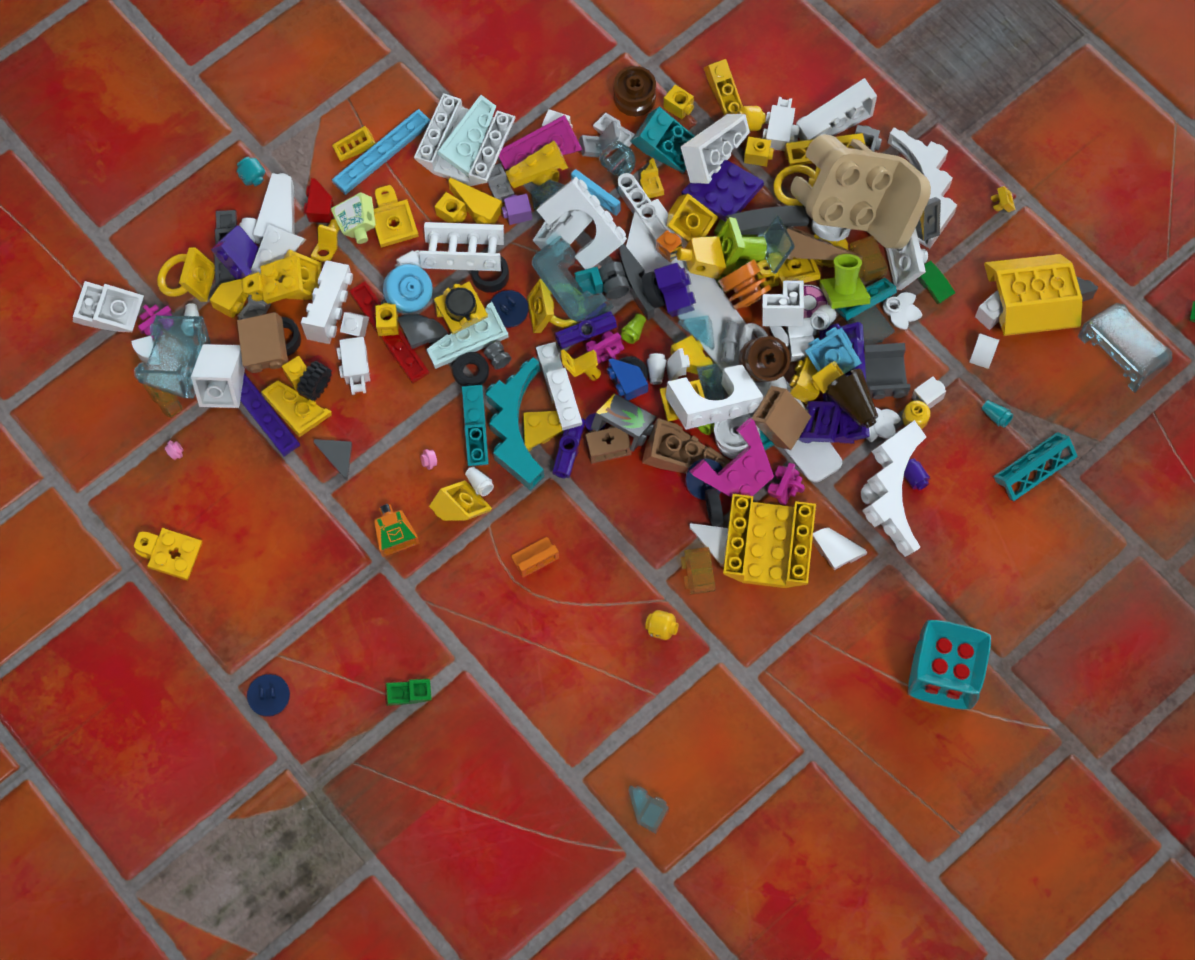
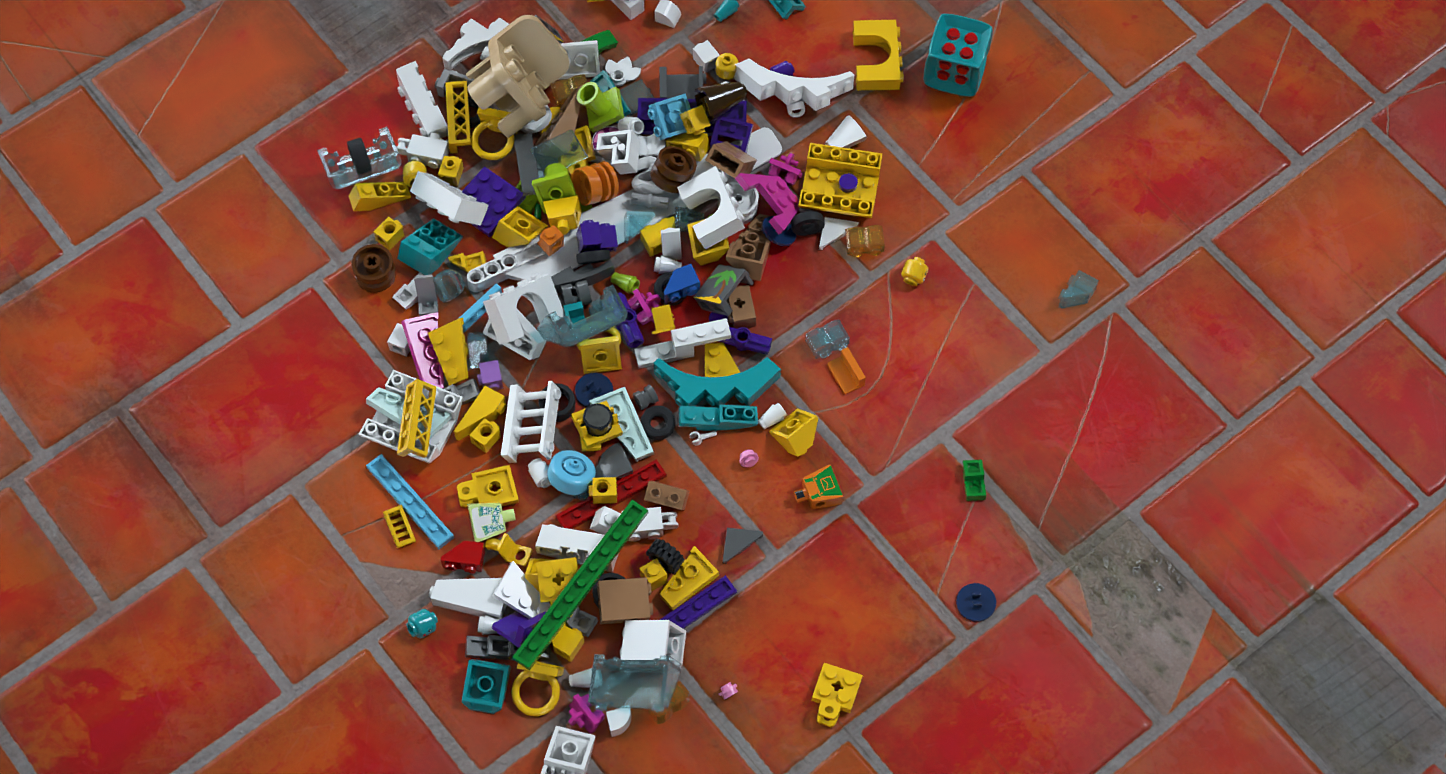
camera: 90 degrees left, 5 degrees down
none -> clear light blue windscreen [317,127,401,189]
none -> black tyre [347,138,372,175]
none -> yellow fence [397,379,436,458]
none -> teal slope [462,659,511,714]
none -> green plate [512,500,649,671]
none -> medium nougat brick [644,481,690,510]
none -> white hand [690,431,717,446]
none -> clear light blue brick [805,319,850,359]
none -> dark purple tile [839,173,858,193]
none -> yellow arch [853,20,904,91]

